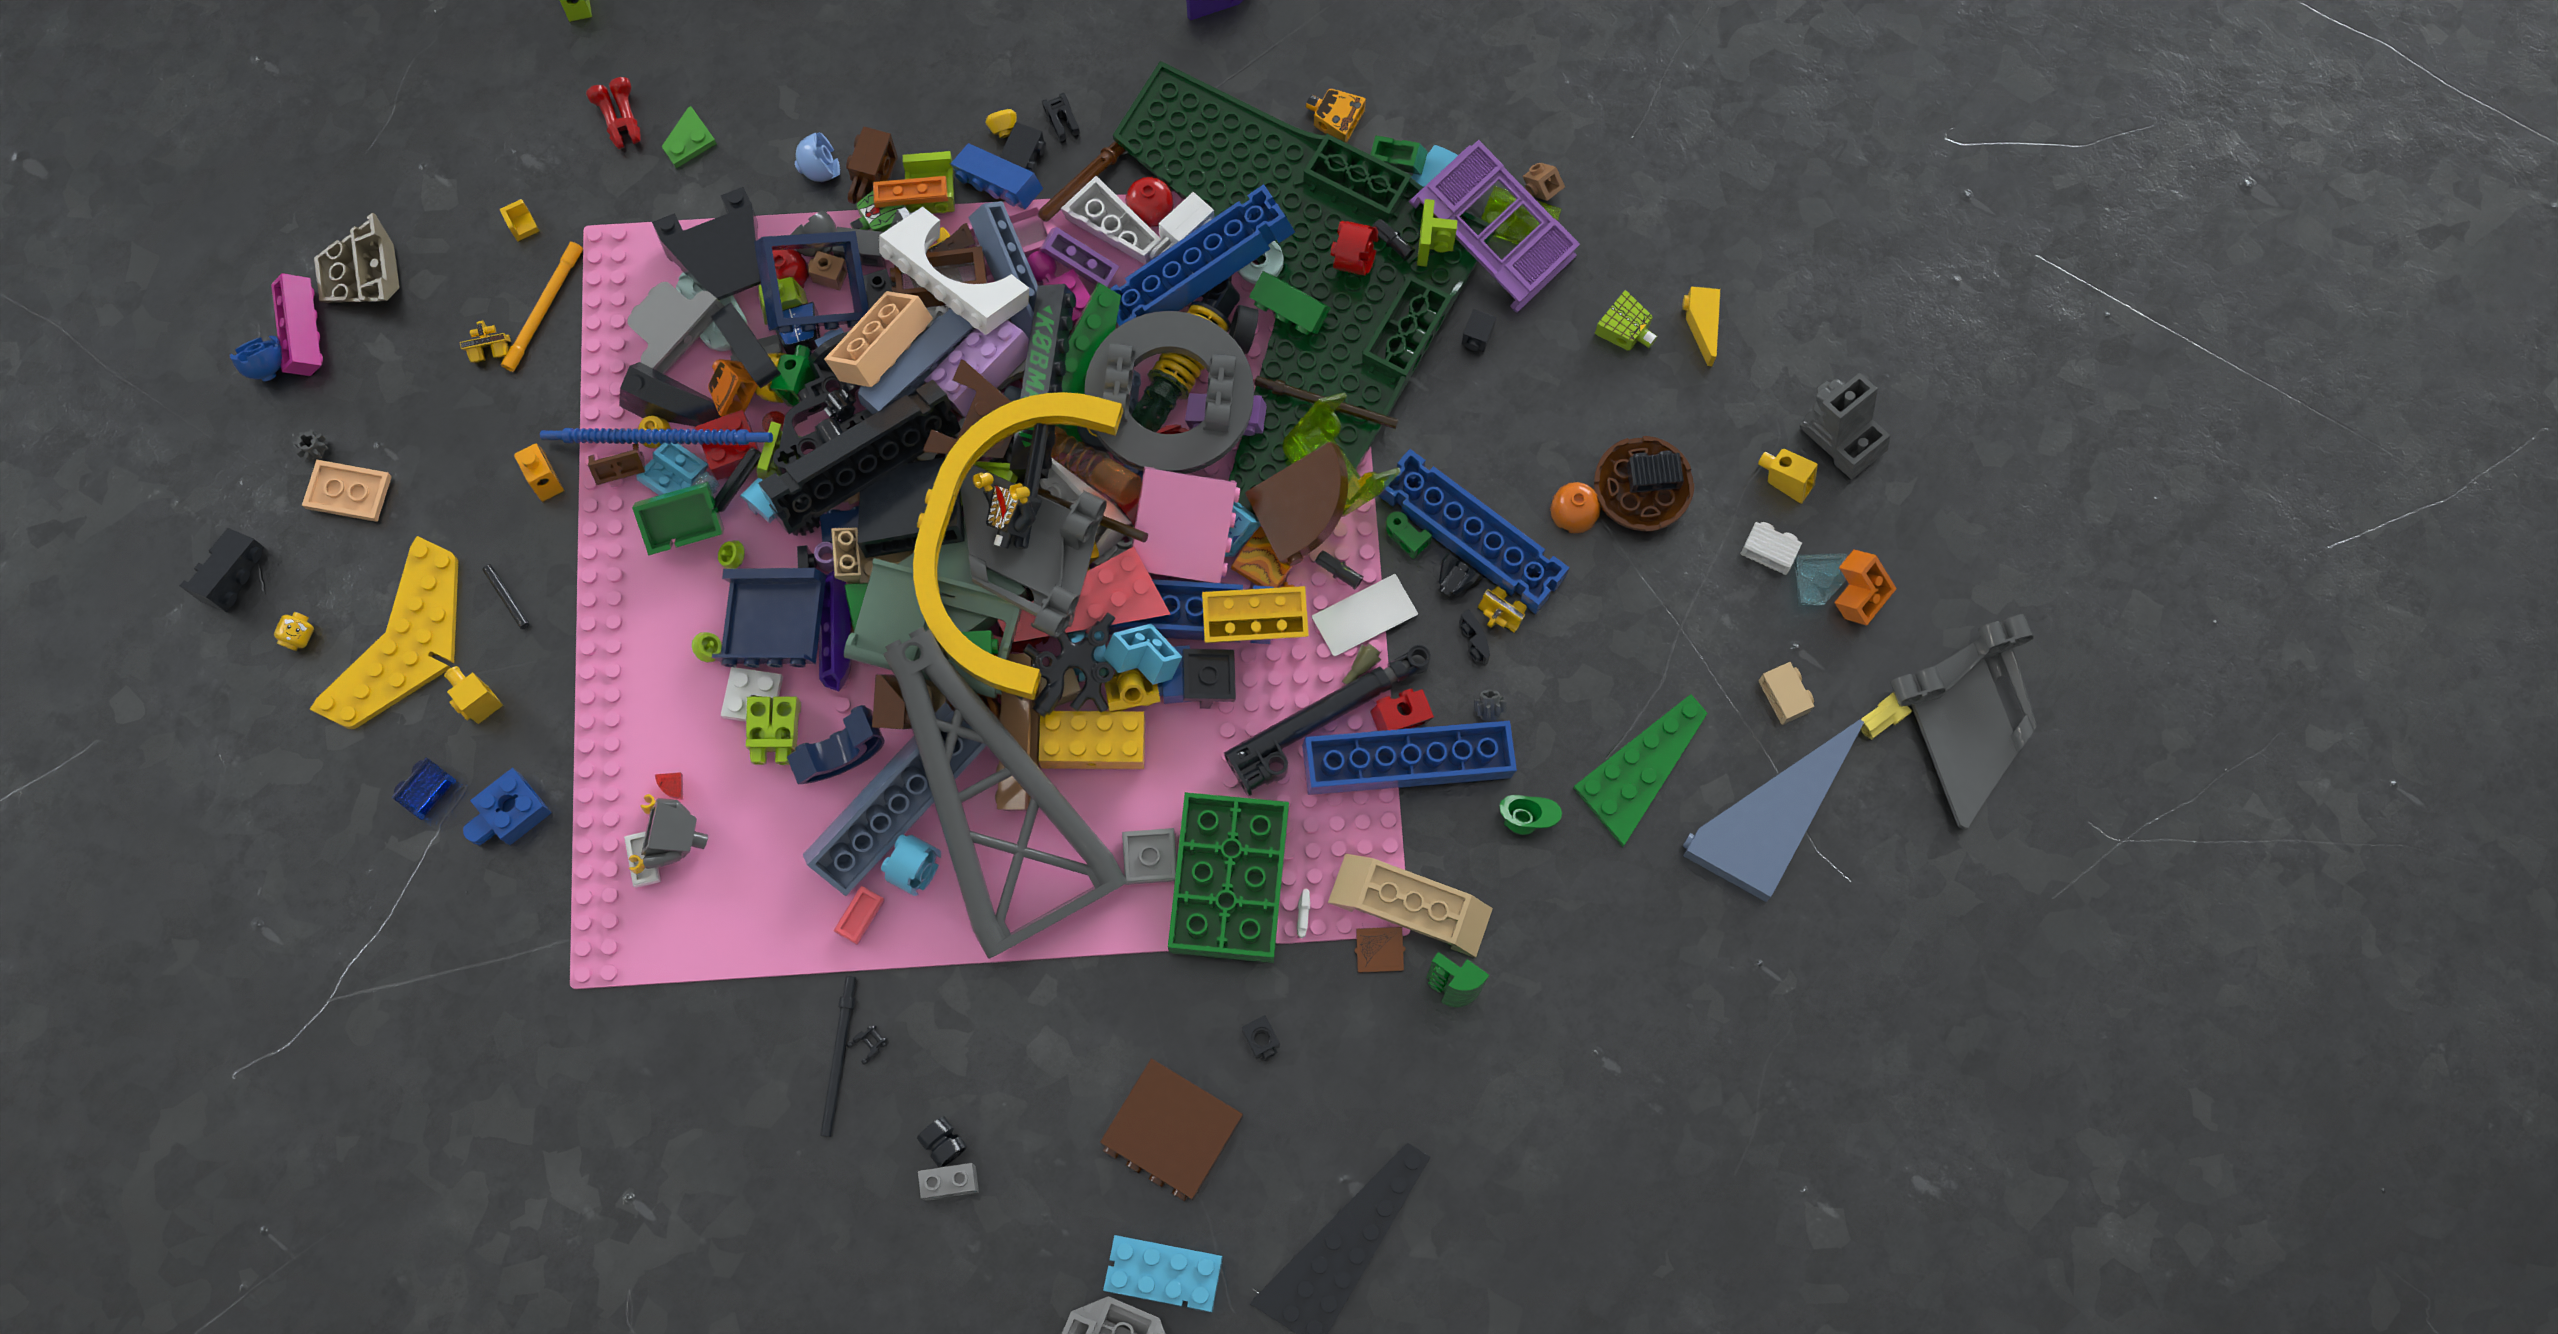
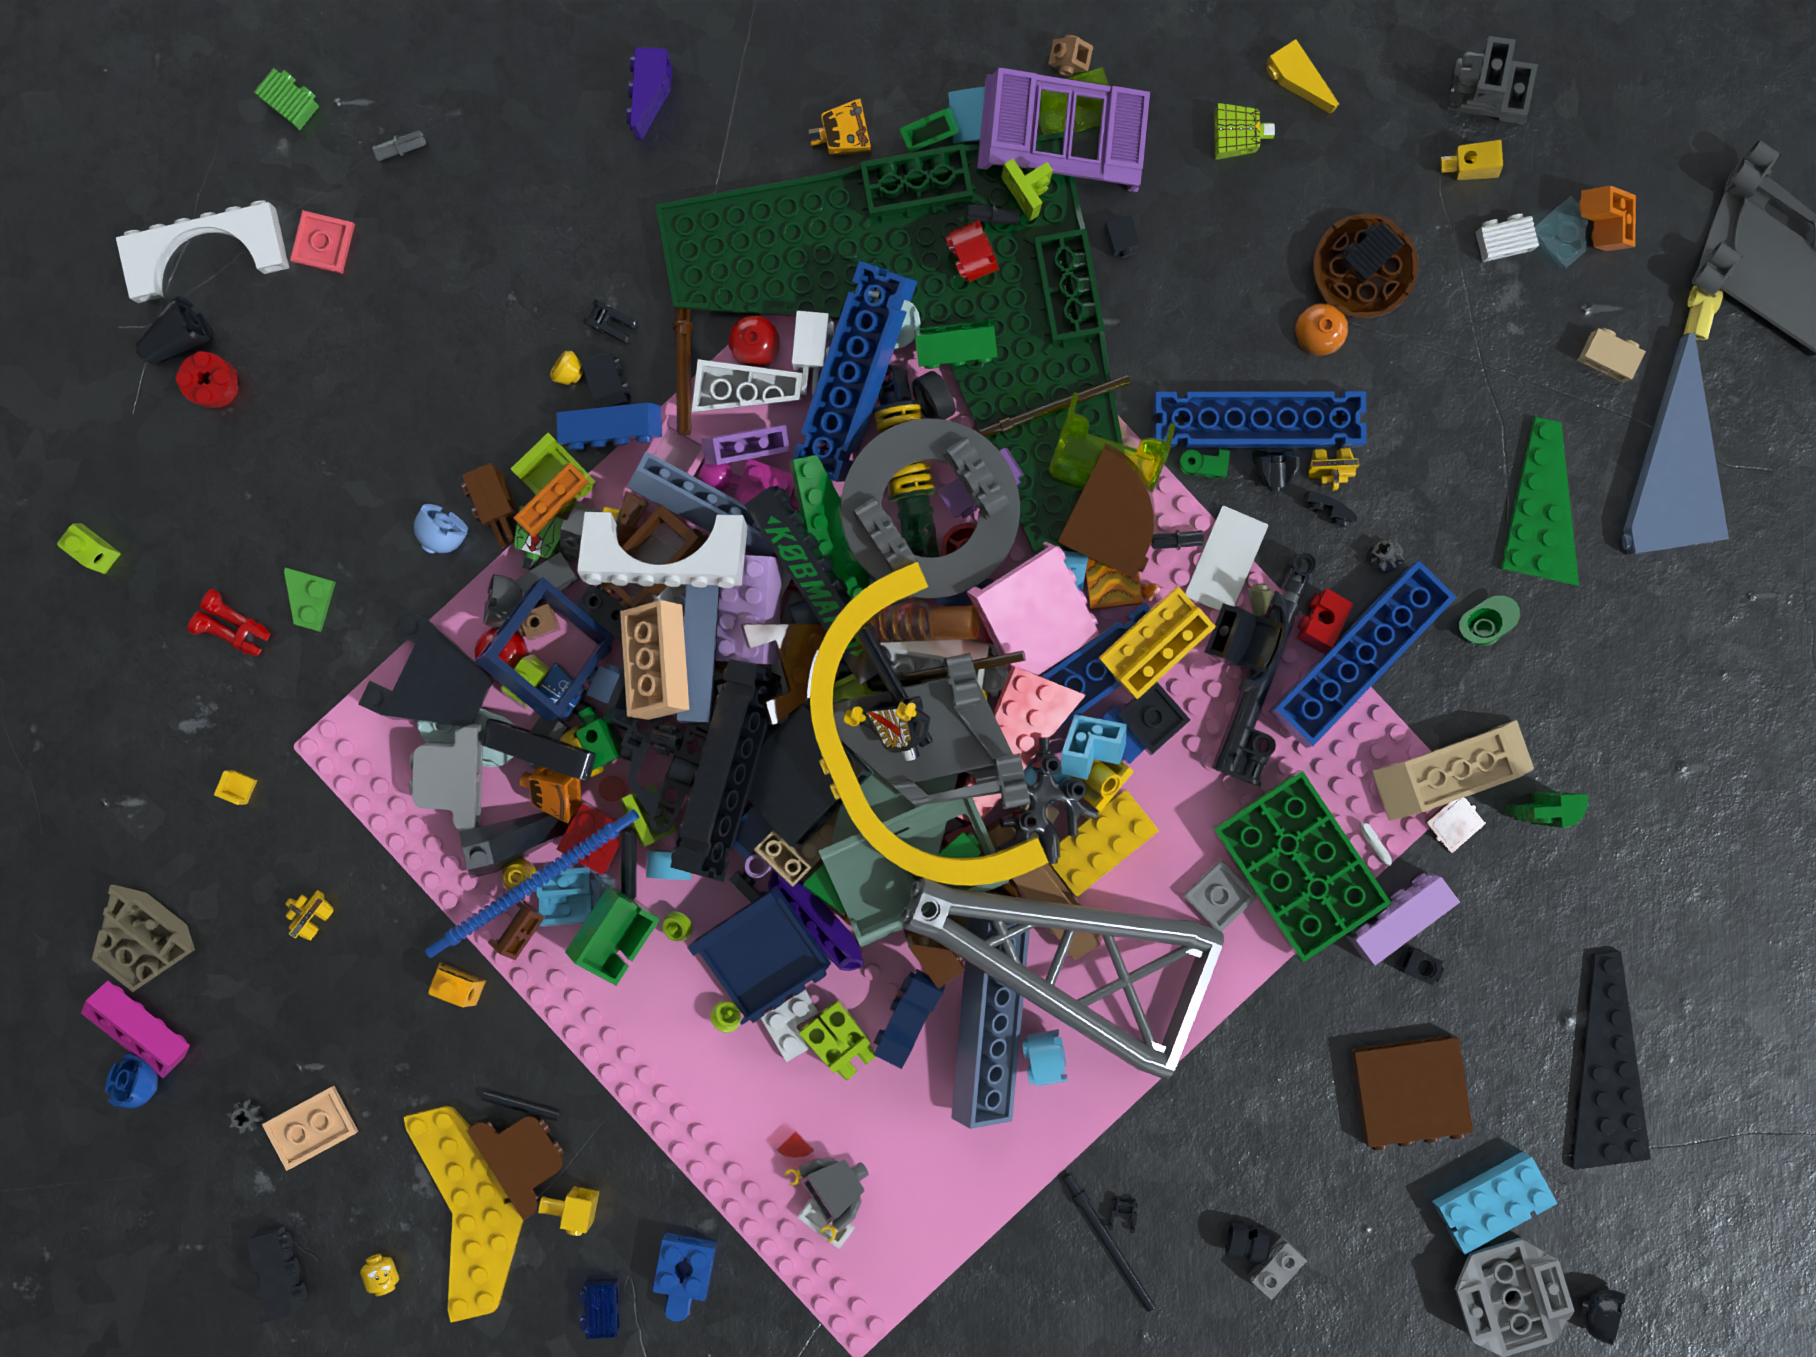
camera: 40 degrees left, 15 degrees up
light orange piece [500,242,583,372] -> none
coral tile [833,886,885,945] -> none
none -> reddish brown brick [466,1116,564,1220]
none -> black piece [1204,591,1289,692]
none -> lavender brick [1346,873,1460,966]

